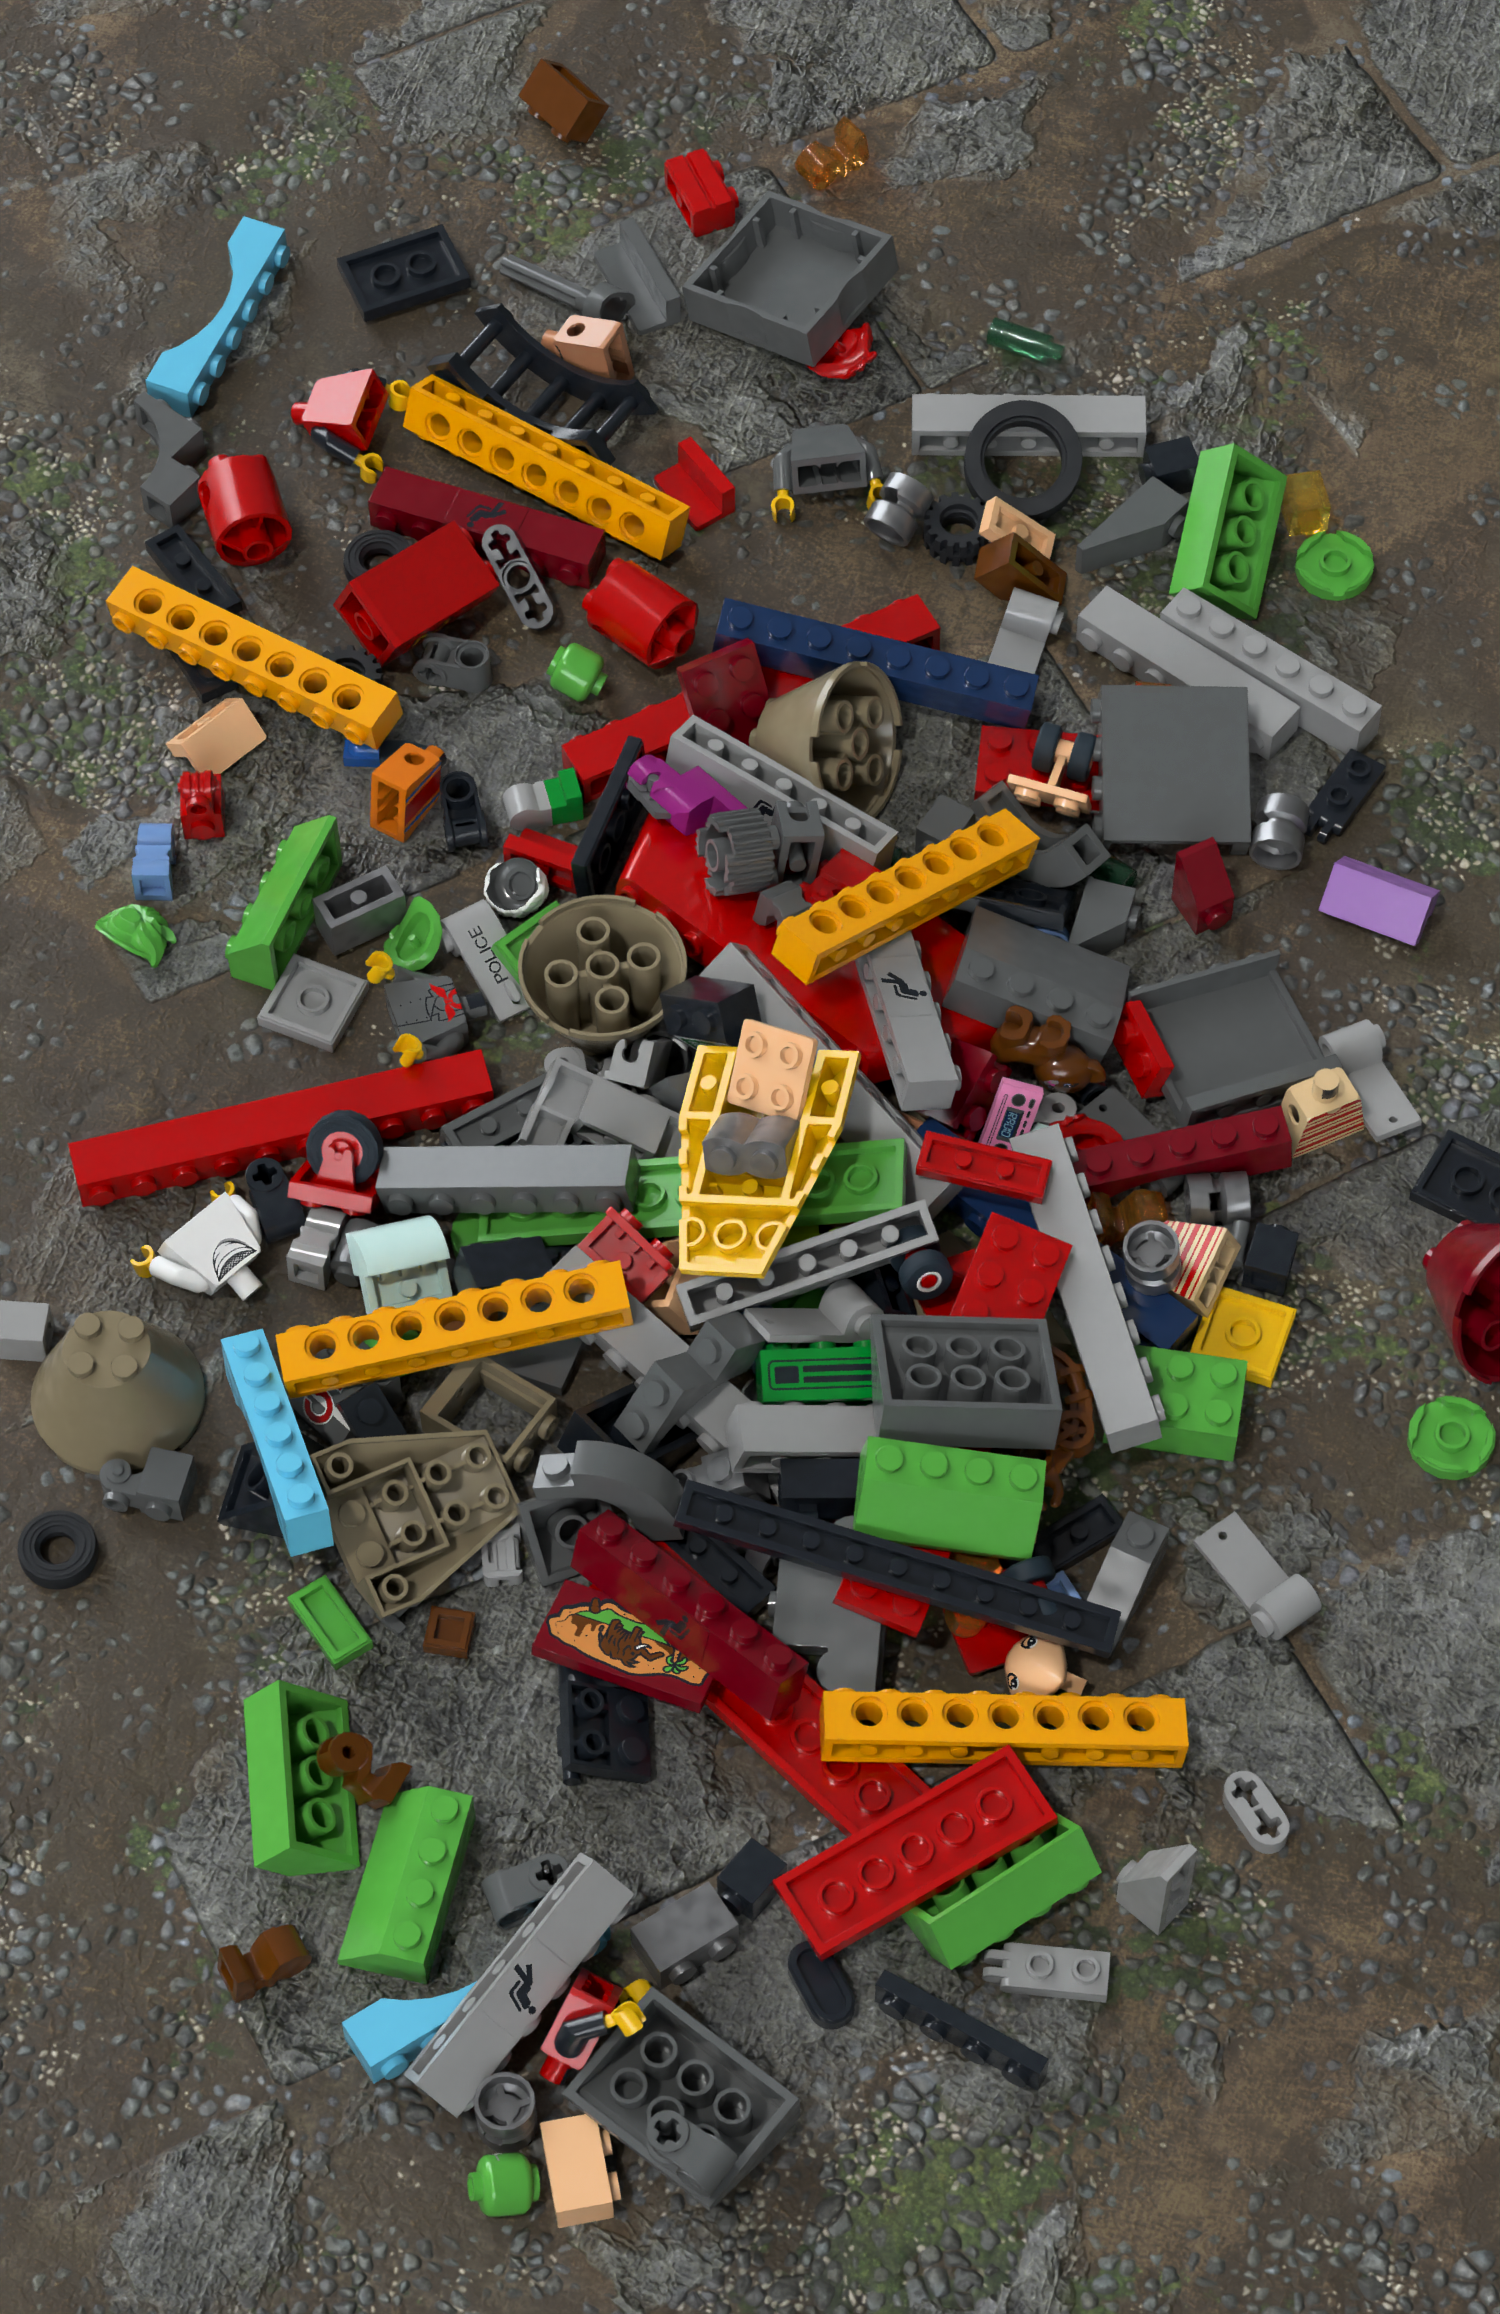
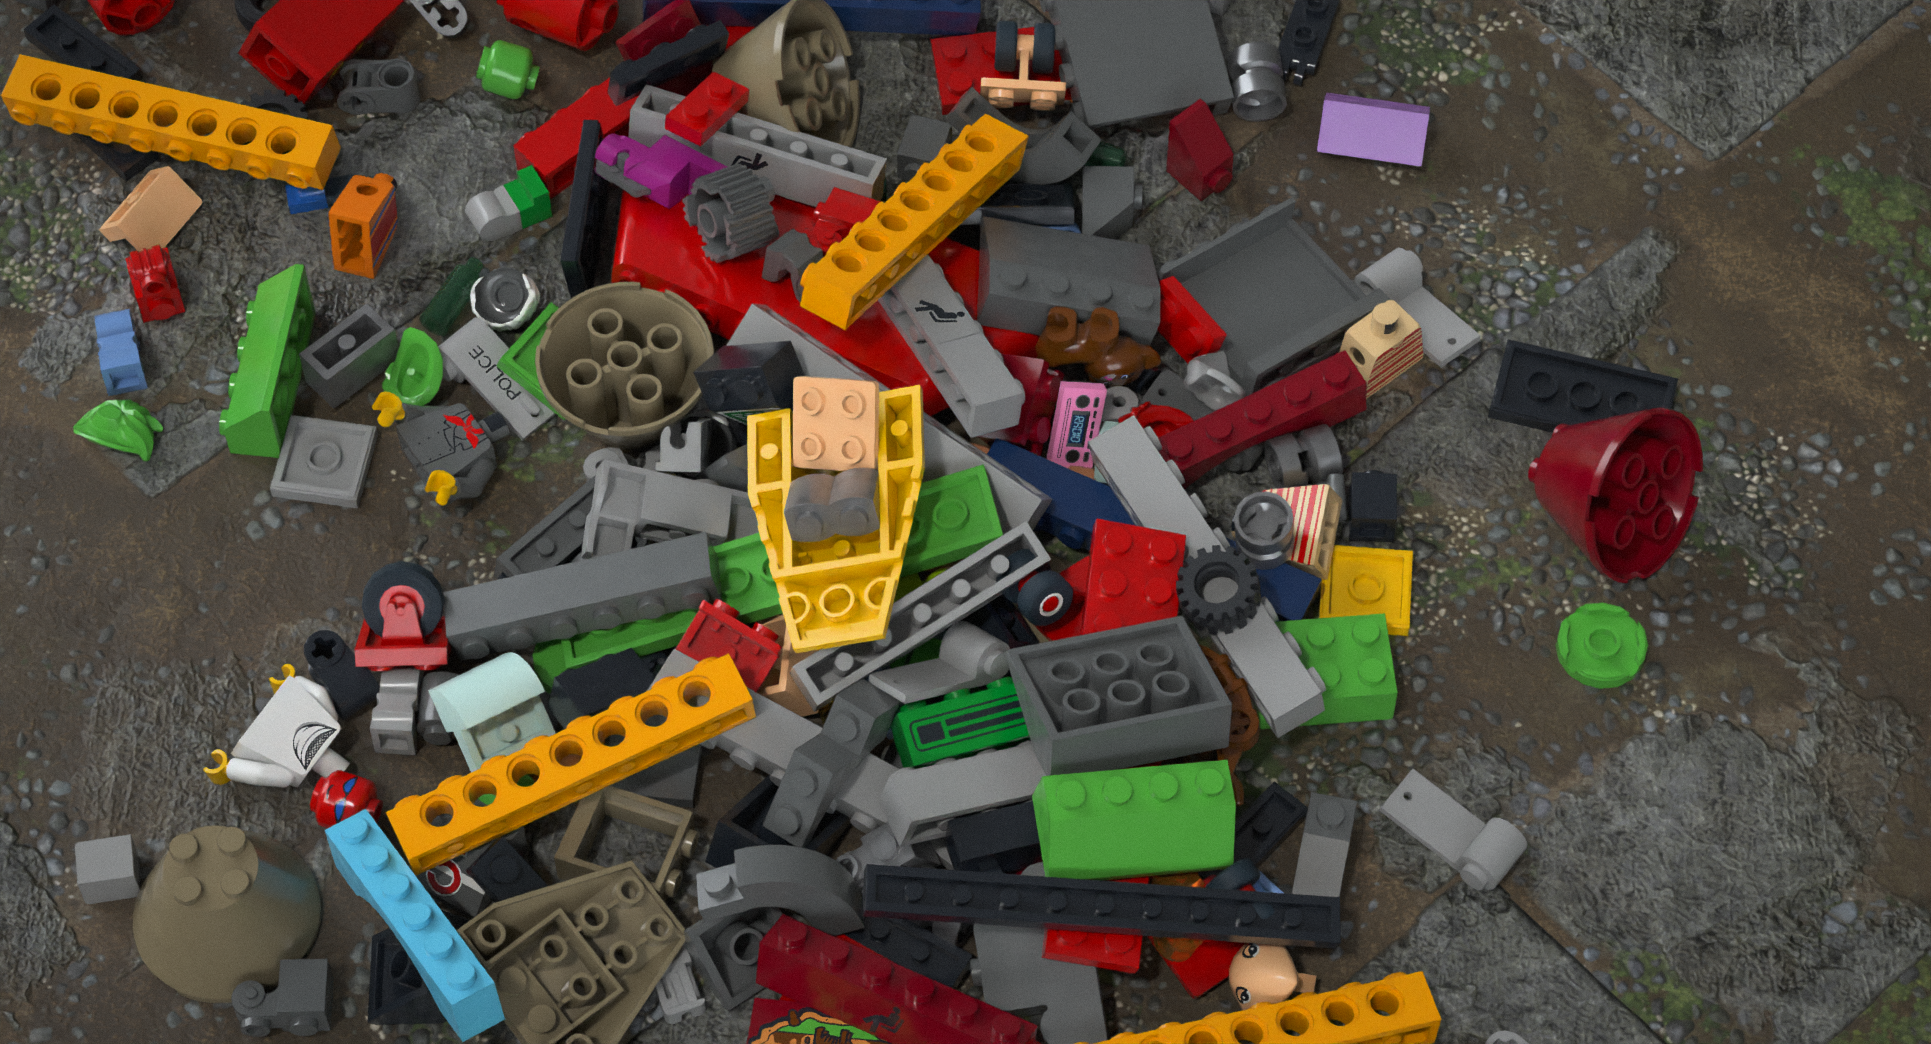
camera: 15 degrees left, 0 degrees up
red brick [68,1049,494,1207] -> none
black piece [440,771,489,852] -> none
red panel [503,828,578,894] -> none
dark grey brick [771,801,825,886] -> none
red tile [915,1131,1053,1205] -> none
clear orange leg [1087,1189,1170,1247] -> none
none -> red head [310,770,383,828]
none -> clear green cylinder [419,257,484,336]
none -> black plate [607,20,729,106]
none -> red plate [665,71,749,147]
none -> black tyre [1176,545,1261,635]
none -> light grey piece [1183,350,1246,411]

